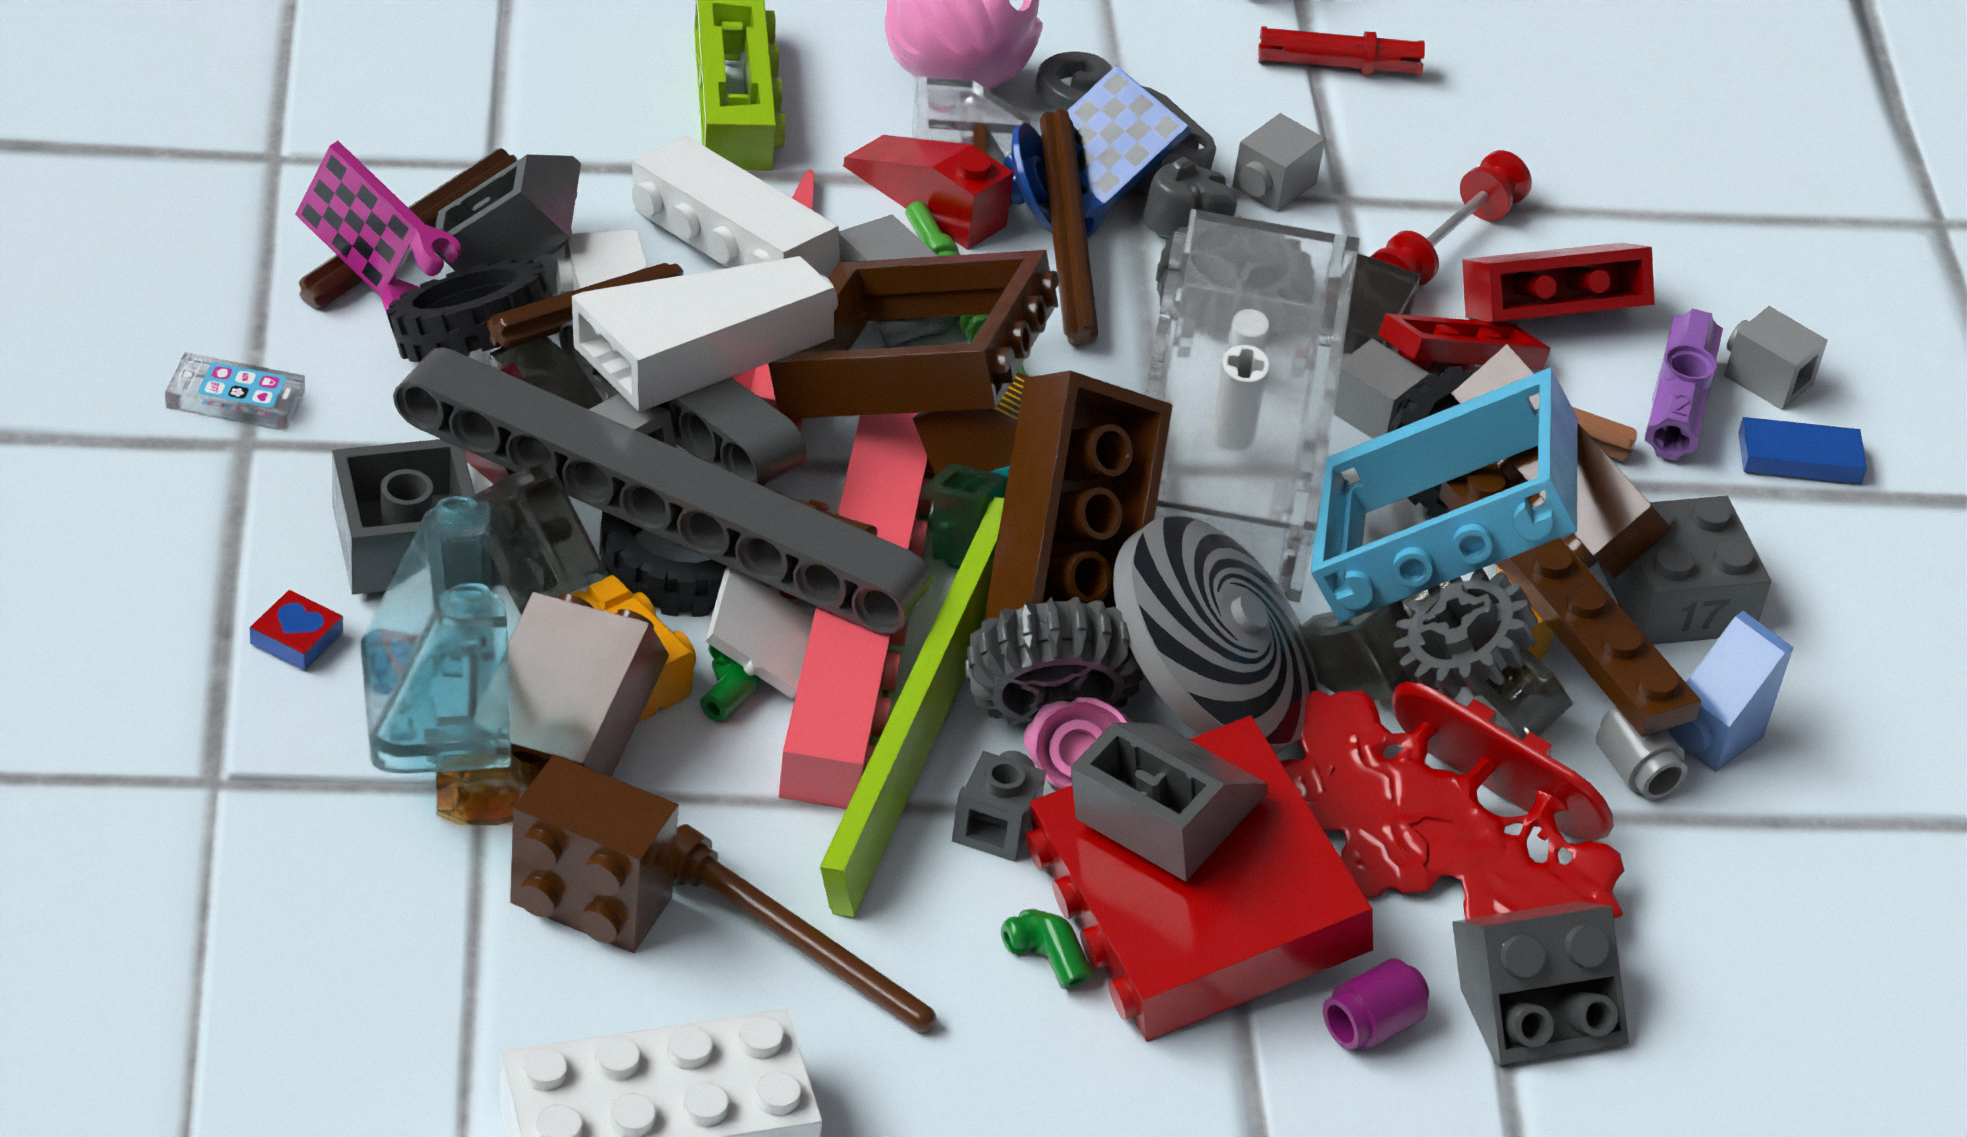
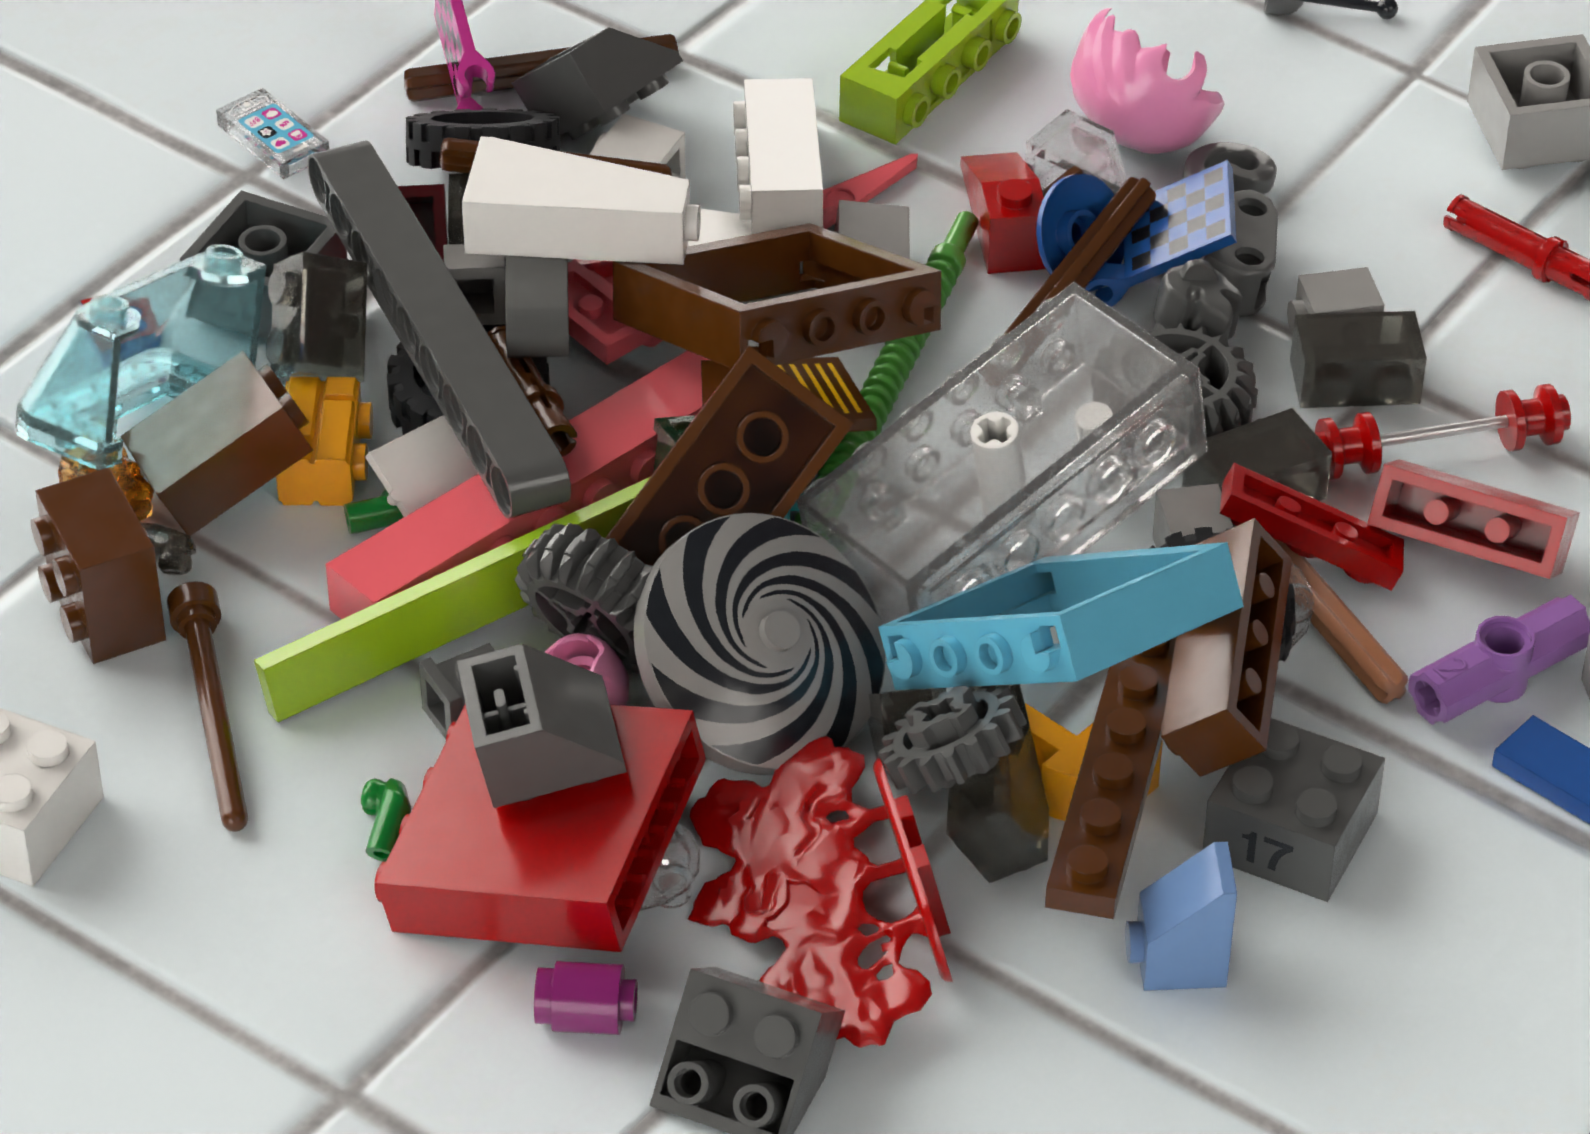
camera: 45 degrees right, 0 degrees up
light grey brick [1596,707,1688,800] -> none
none -> clear smoke brick [1290,311,1427,408]

